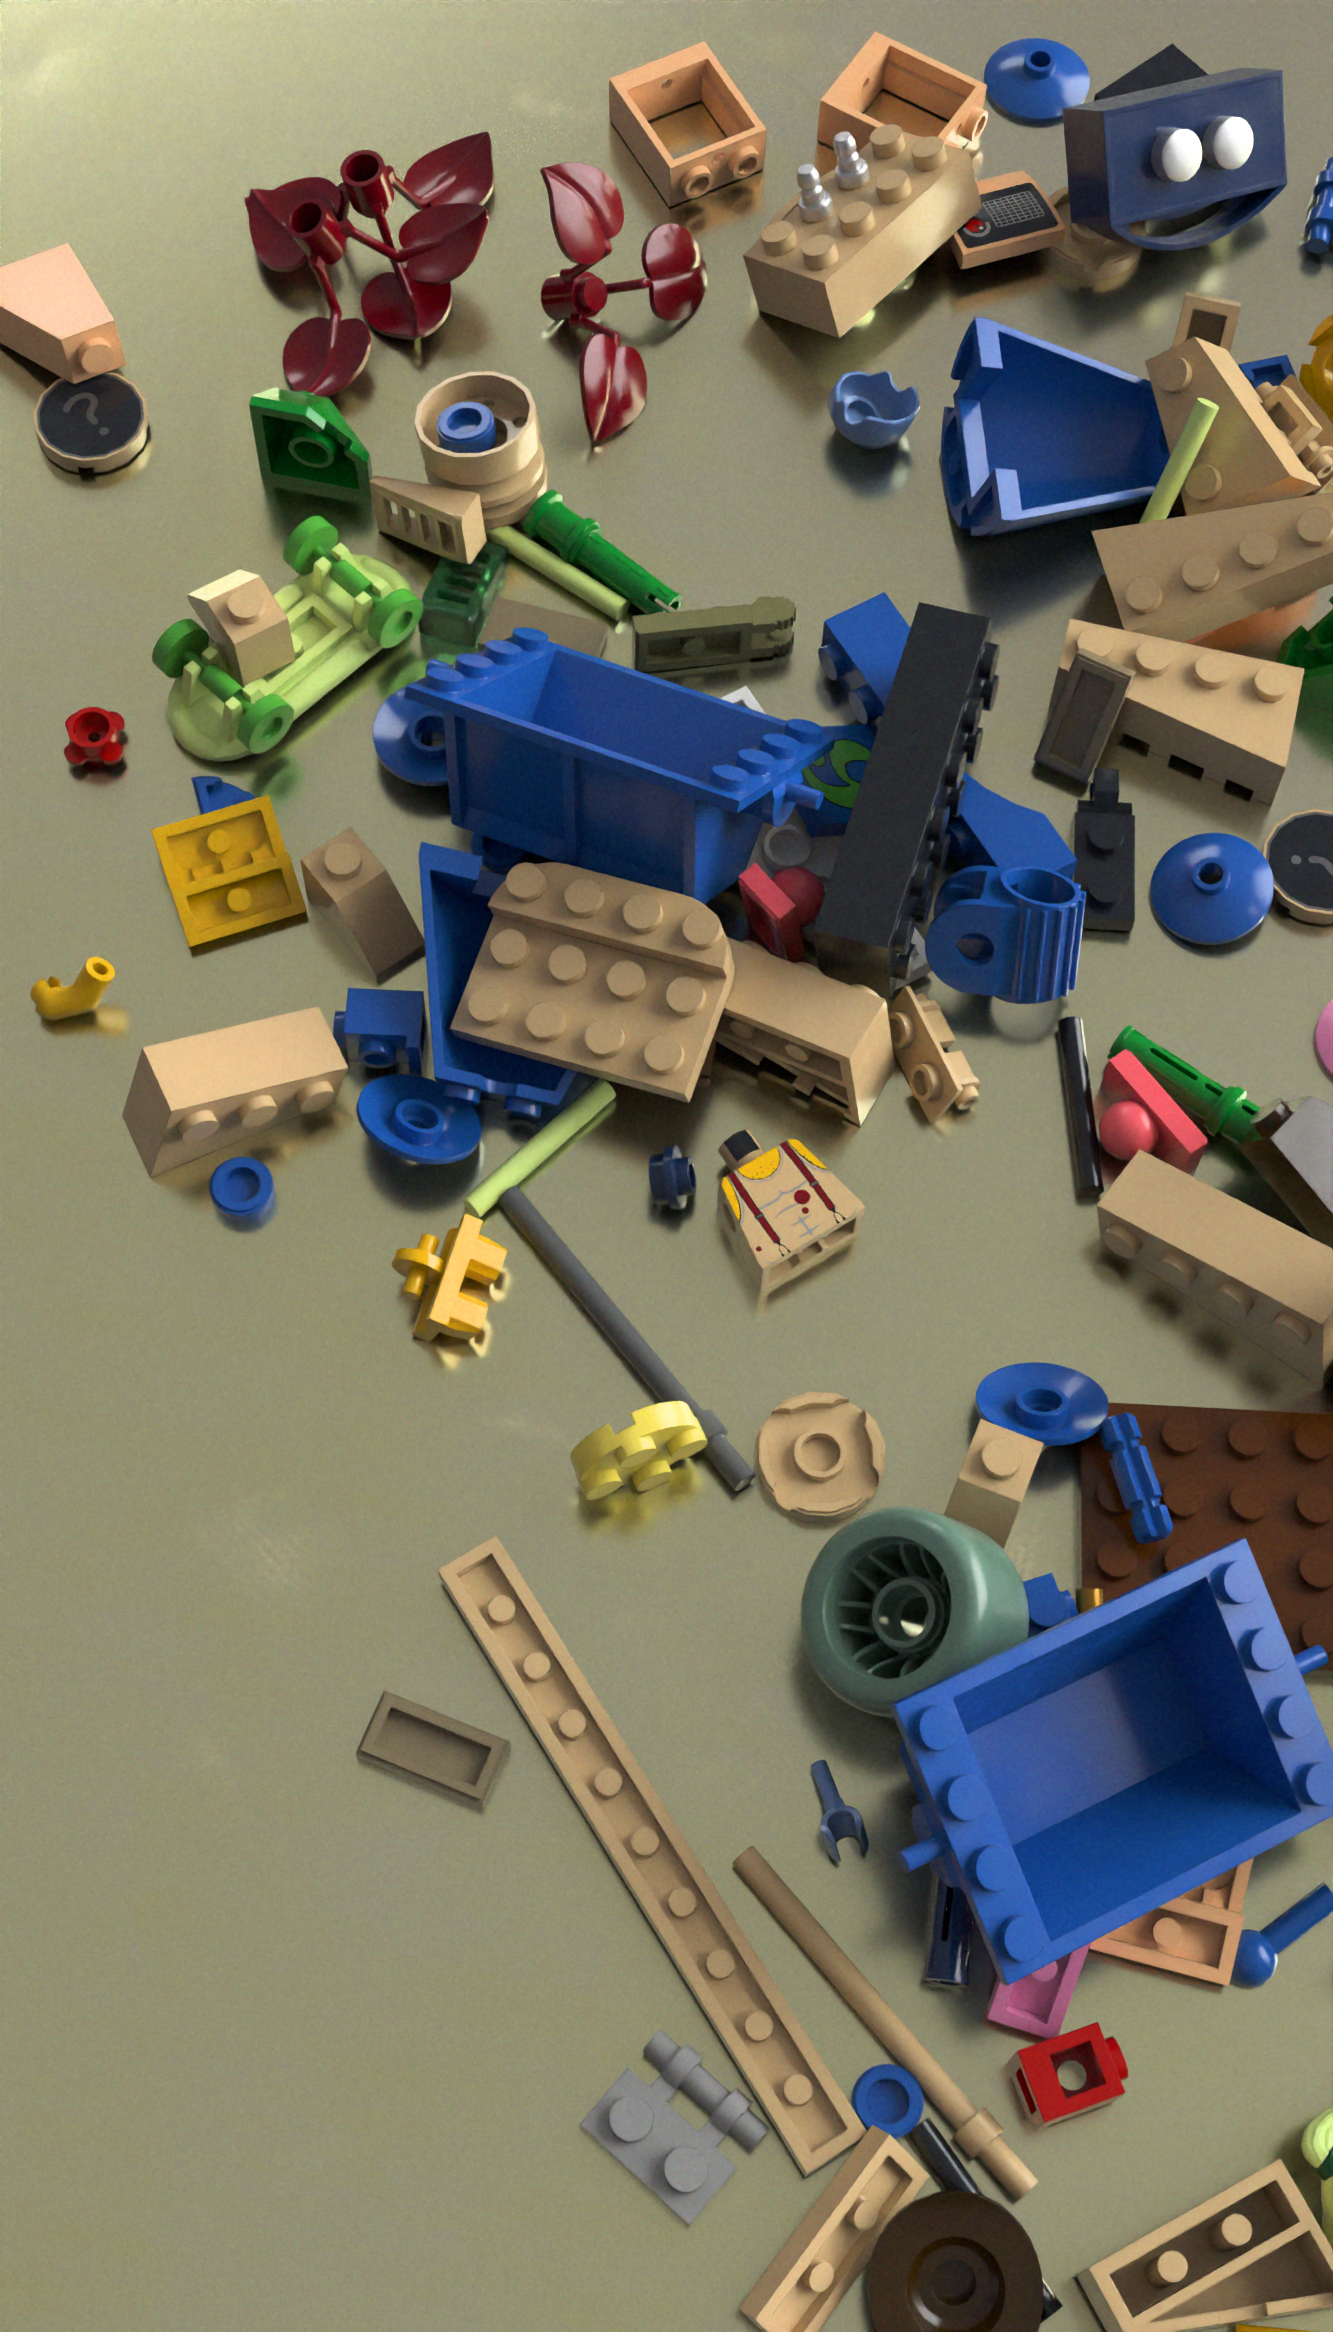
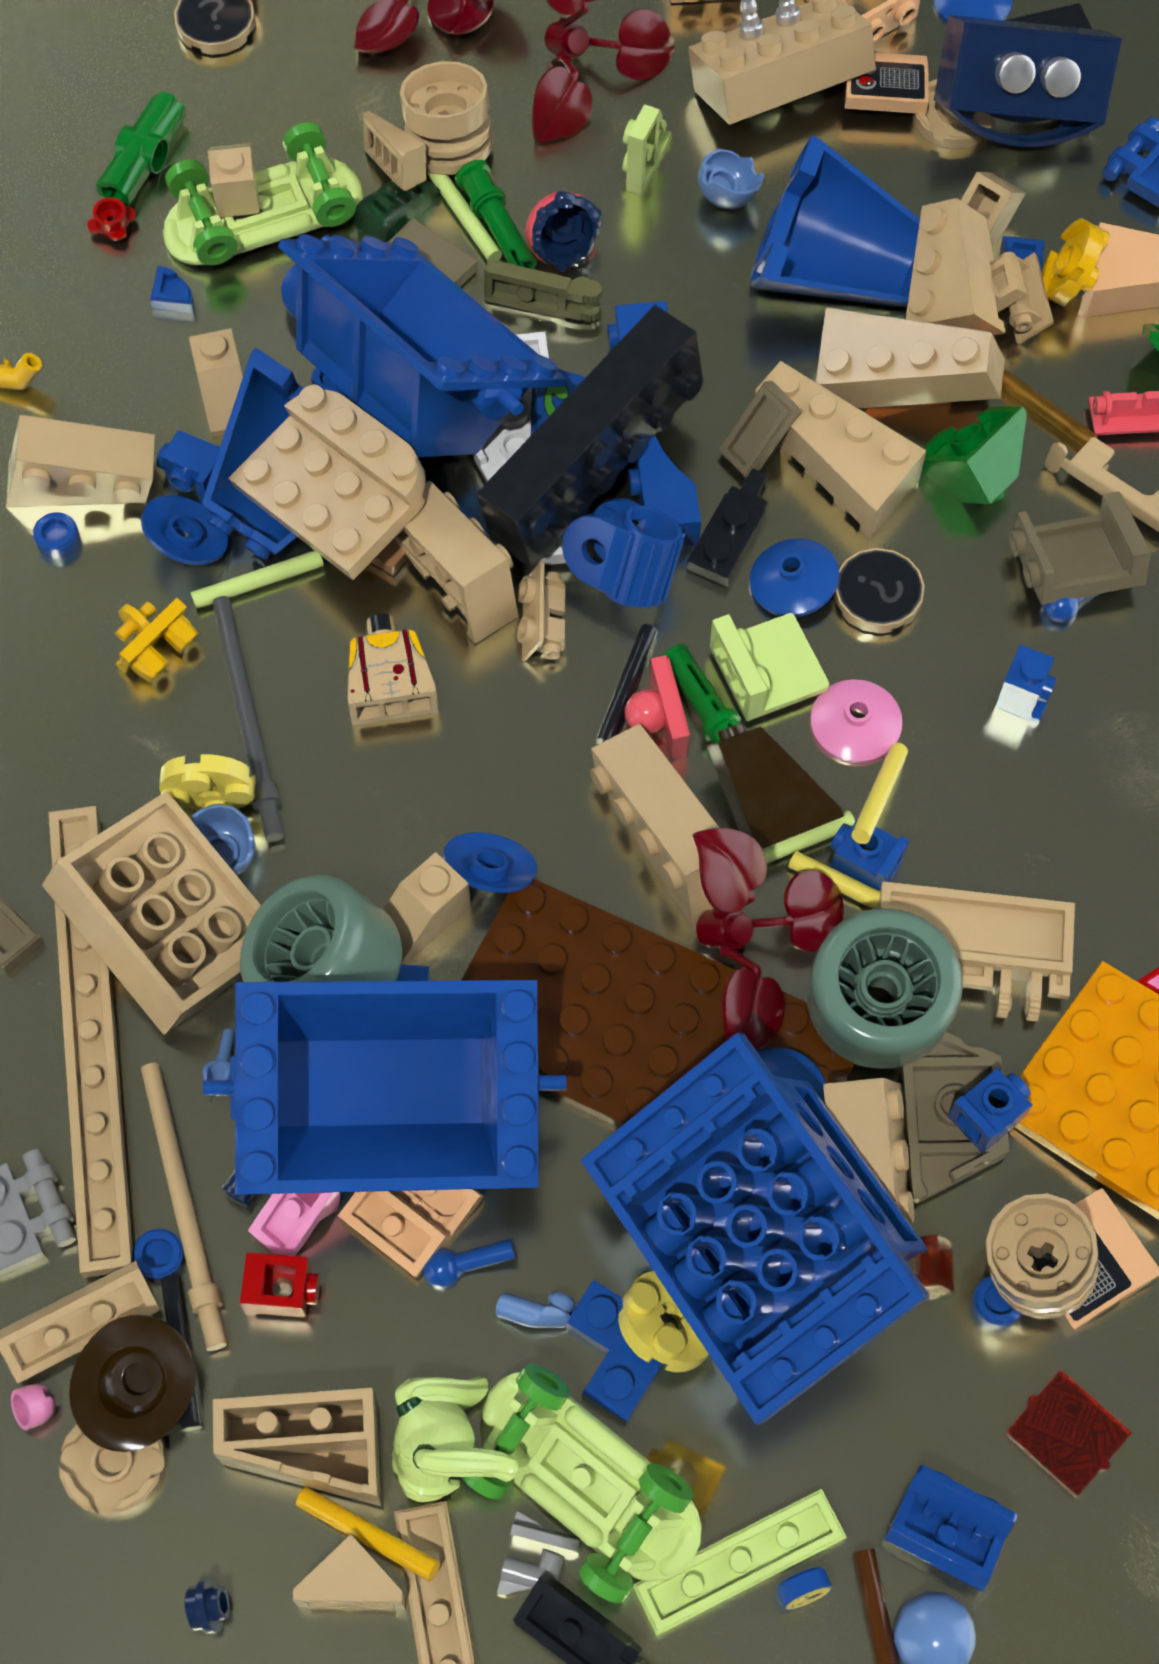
camera: 25 degrees right, 0 degrees up
yellow slope [150,795,307,947] -> none
green slope [249,388,373,499] -> none
blue tile [436,401,497,453] -> none
dark blue plate [649,1145,696,1210] -> none
coral tile [738,863,825,963] -> none
tan tile [754,1392,885,1523] -> none
blue axle [1099,1413,1173,1544] -> none
yellowish green bar [1139,398,1219,523] -> none
none -> tan slope [42,791,261,1035]
none -> green piece [96,91,186,205]
none -> medium blue hair [191,804,256,875]
none -> dark blue hair [525,191,603,273]
none -> yellowish green wing [622,104,672,196]
none -> yellowish green bracket [709,613,829,721]

